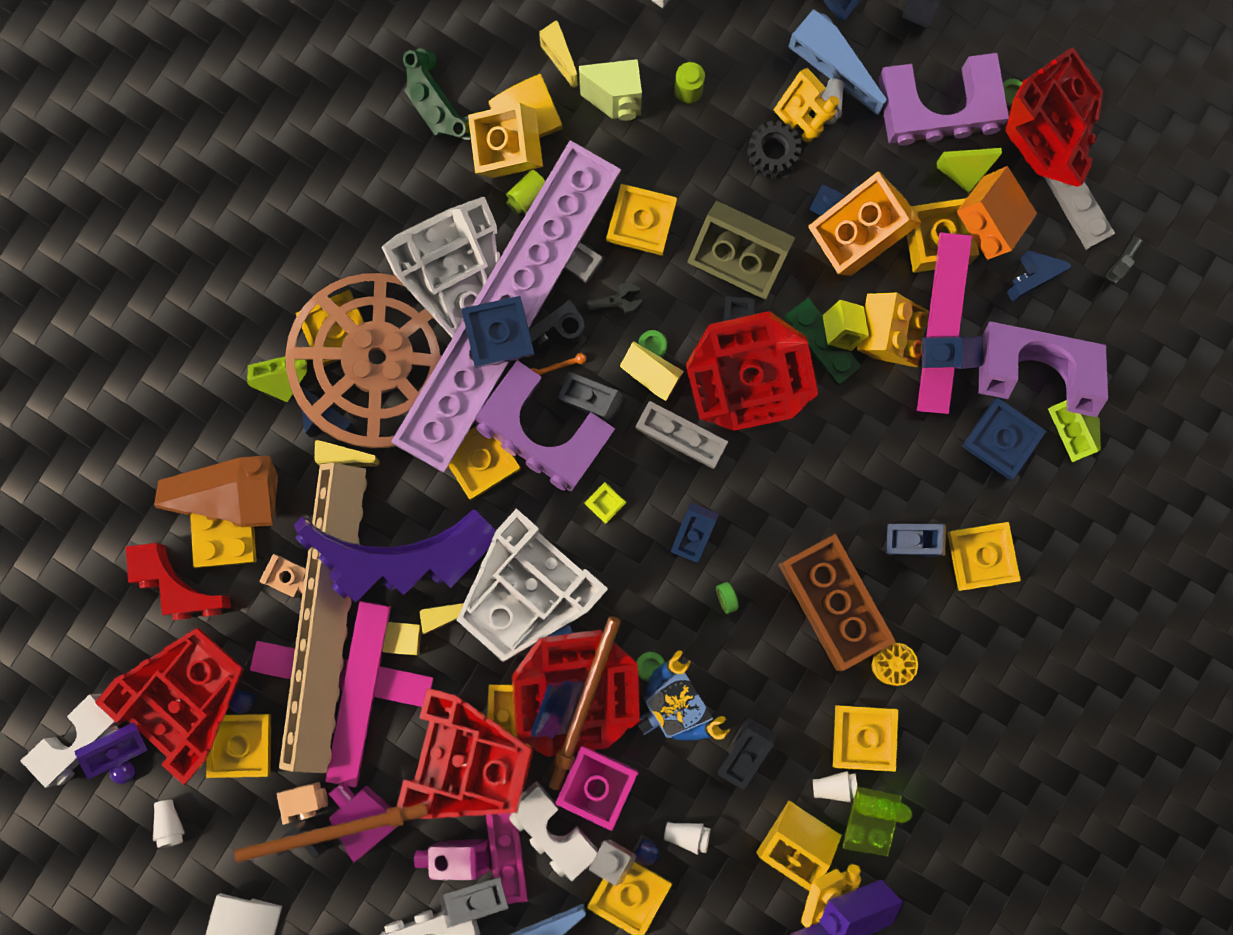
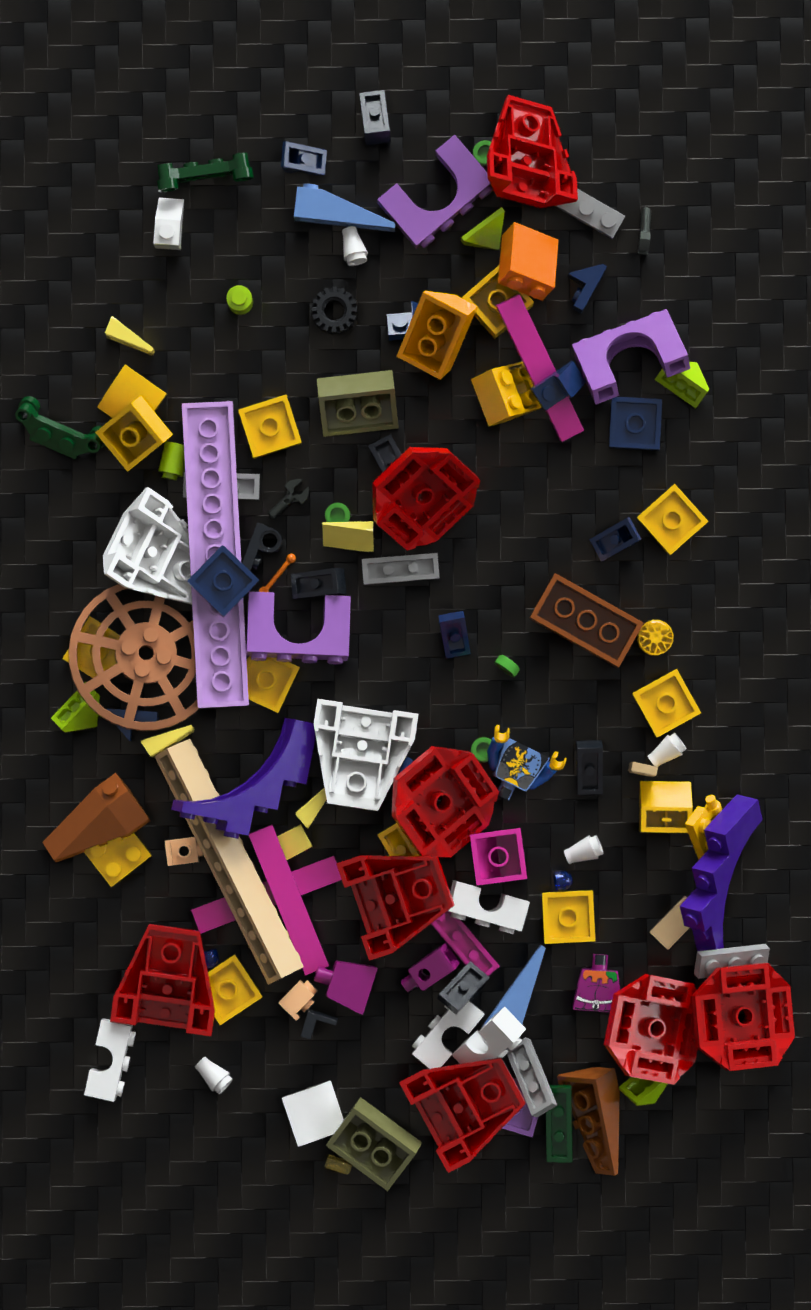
camera: 30 degrees left, 5 degrees up
dark purple plate [74,722,148,784] -> none
red arch [126,543,231,621] -> none
dark orange bar [234,803,428,863] -> none
clear blue piece [530,680,585,738] -> none
dark orange bar [549,616,621,790] -> none
yellowish green slope [579,59,642,121] -> none
neon yellow tile [584,482,626,524] -> none
light grey brick [589,840,637,886] -> none
yellow plate [774,68,840,143] -> none
dark green plate [784,298,862,386] -> none
neon yellow brick [823,300,869,351] -> none
clear neon green hinge [843,787,912,856] -> none
none -> tan tile [628,762,658,777]

